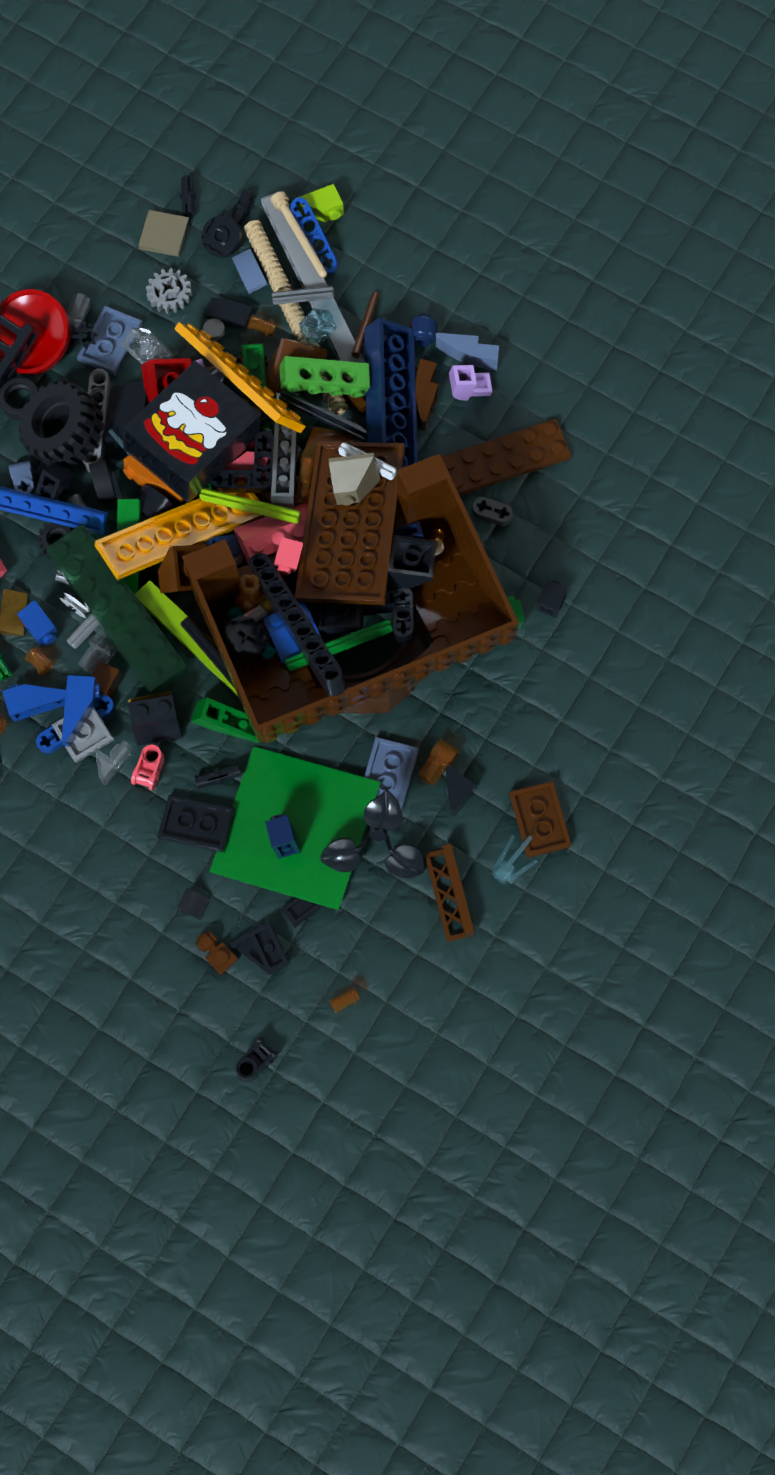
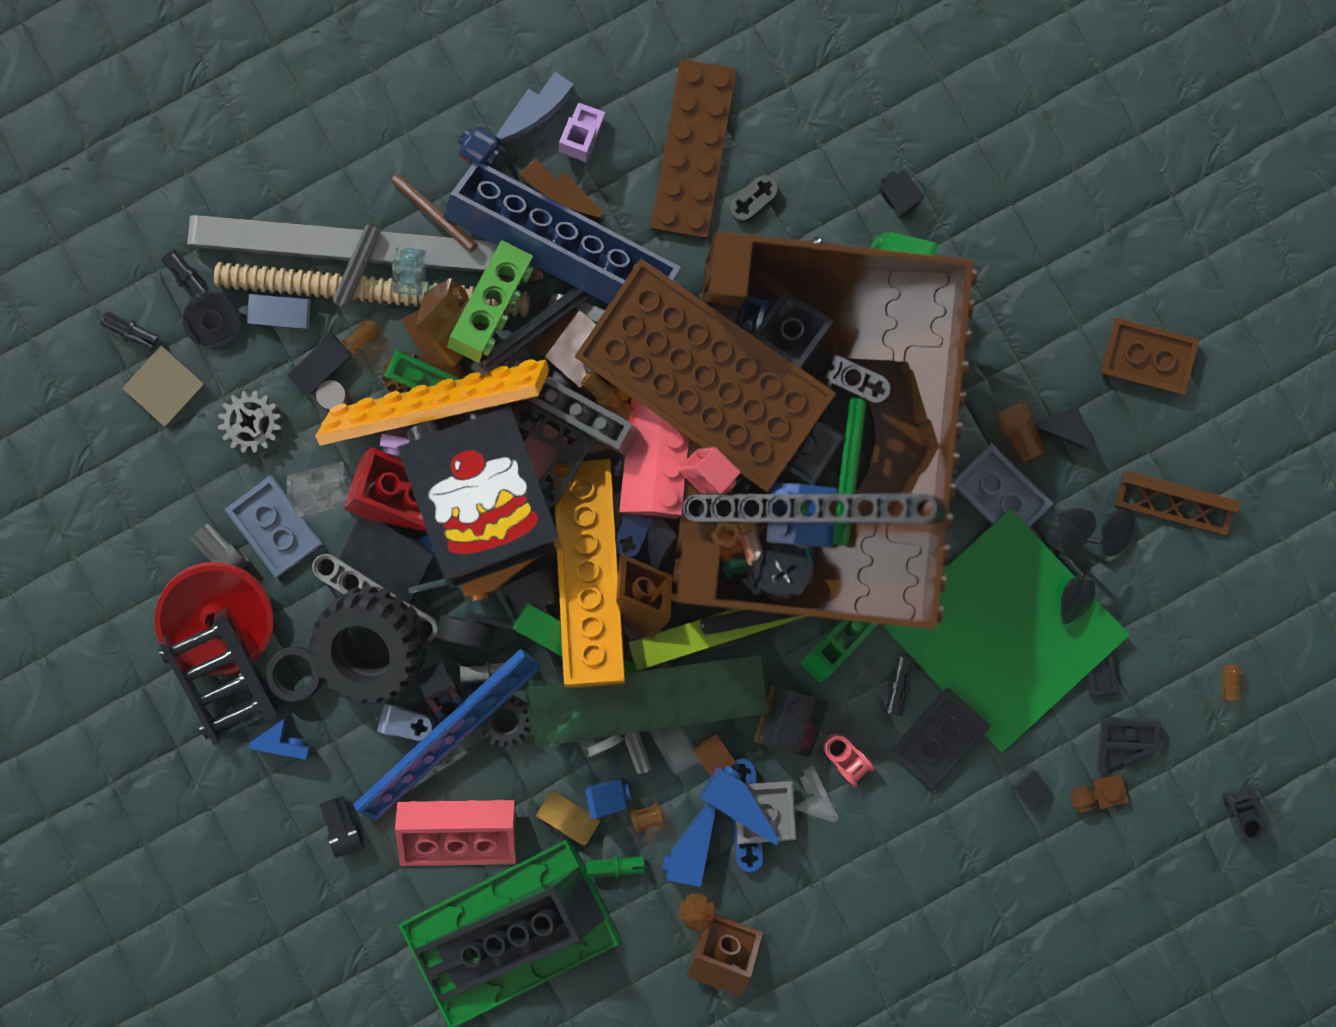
camera: 70 degrees left, 15 degrees up
black gear [70,321,98,349] -> none
lime axle [199,488,302,524] -> none
dark blue brick [265,814,301,859] -> none
tan piece [270,191,327,278] -> none
blue beam [290,198,338,274] -> none
lime slope [295,184,344,222] -> none
dark tan slope [329,453,380,505] -> none
white axle [338,443,397,480] -> none
clear light blue plant [491,835,537,885] -> none

